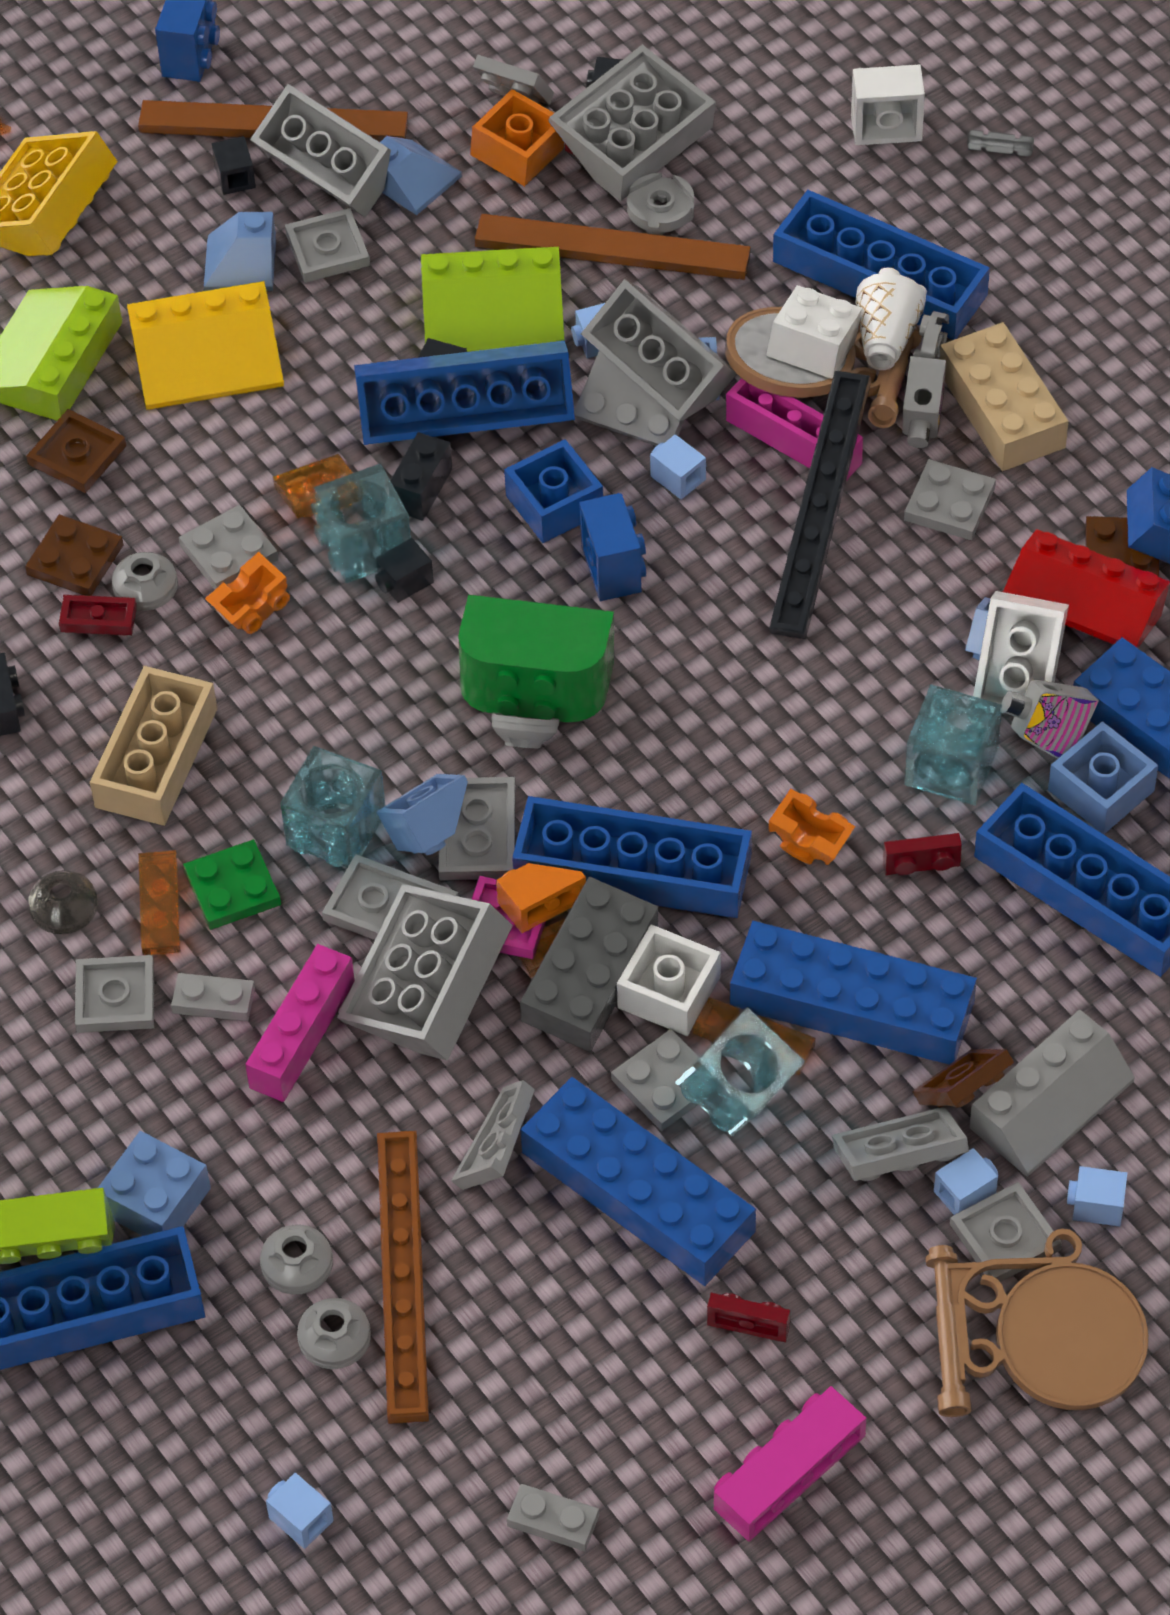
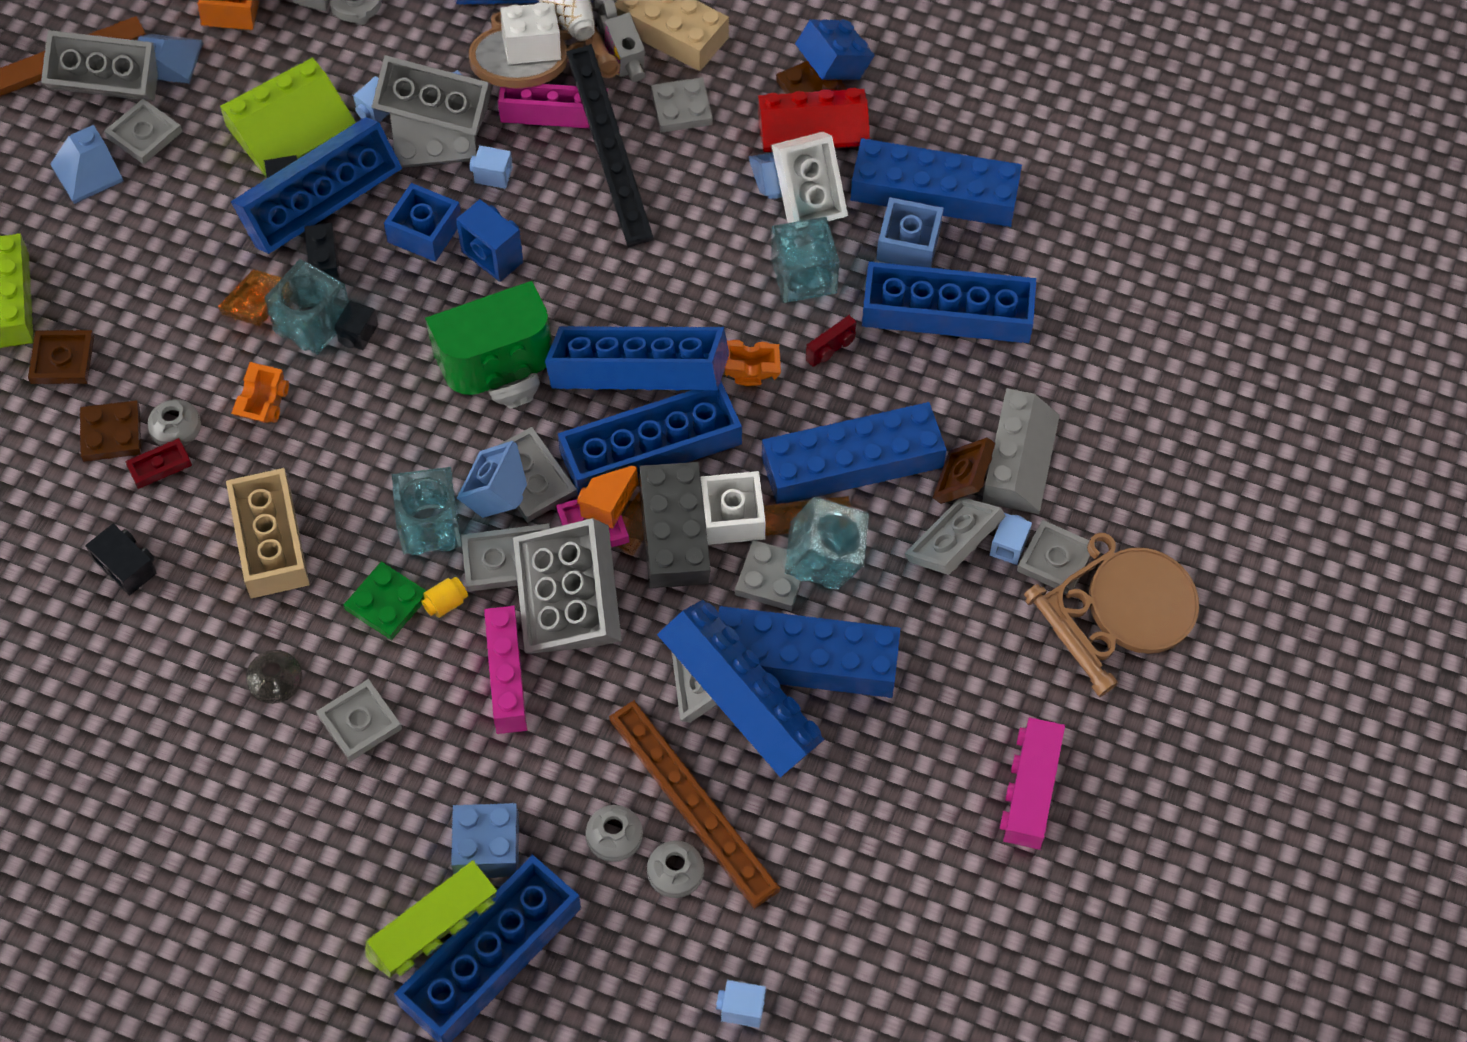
camera: 35 degrees left, 5 degrees up
yellow slope [127,281,284,410] -> none
clear orange tile [138,850,181,955] -> none
light grey plate [171,973,255,1021] -> none
light grey plate [179,505,278,589] -> none
black brick [211,136,256,195] -> none
dark orange tile [475,213,751,280] -> none
light grey plate [507,1484,599,1551] -> none
dark red plate [707,1292,790,1343] -> none
torso [1001,680,1099,759] -> none
light blue brick [1067,1166,1128,1227] -> none
none -> yellow brick [421,576,468,618]
none -> blue brick [545,326,729,391]
none -> blue brick [657,600,825,778]

